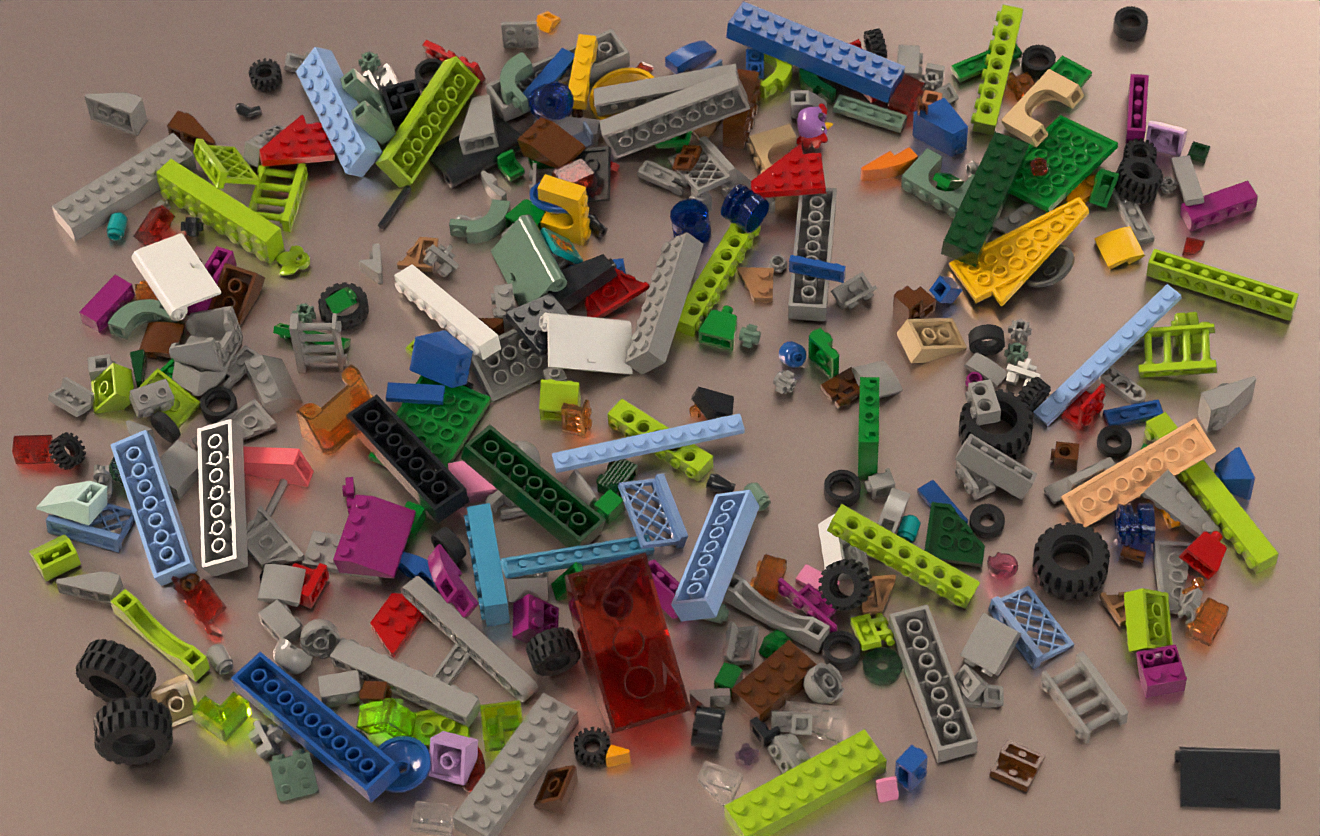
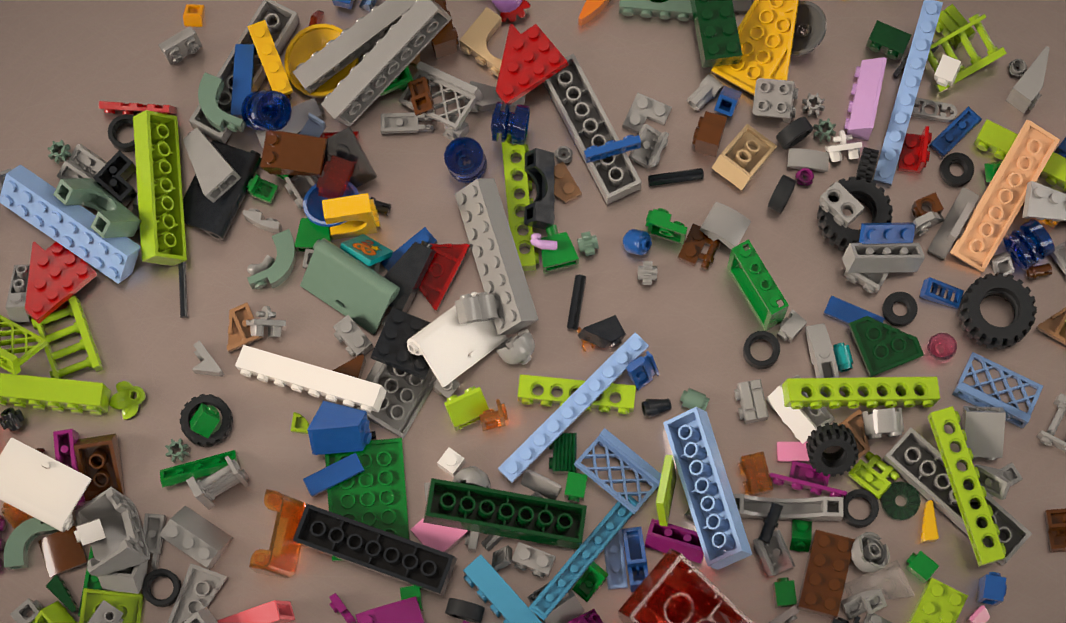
camera: 30 degrees left, 20 degrees up
none -> white brick [74,518,106,545]
none -> white brick [437,447,466,477]
none -> light grey brick [455,292,498,324]
none -> light grey tile [492,545,512,571]
none -> light grey cylinder [496,329,535,365]
none -> light grey brick [511,542,556,578]
none -> black arch [524,148,555,229]
none -> lavender arm [530,233,557,250]
none -> black axle [567,274,586,330]
none -> light grey plate [622,93,672,134]
none -> blue plate [626,351,660,391]
none -> black axle [648,168,704,186]
none -> lime tile [656,455,677,526]
none -> light grey piece [687,73,724,111]
none -> light grey brick [734,379,769,424]
none -> light grey bracket [752,78,799,123]
none -> black pin [758,502,783,544]
none -> black tyre [768,175,797,213]
none -> lavender slope [844,57,887,140]
none -> blue plate [859,222,915,244]
none -> light grey brick [862,408,904,439]
none -> dark green brick [866,20,912,60]
none -> green brick [906,551,939,583]
none -> light grey wing [913,211,945,236]
none -> blue slope [919,277,964,309]
none -> yellow slope [921,500,939,543]
none -> lime brick [927,406,1006,567]
none -> white brick [934,54,961,87]
none -> light grey slope [989,252,1015,276]

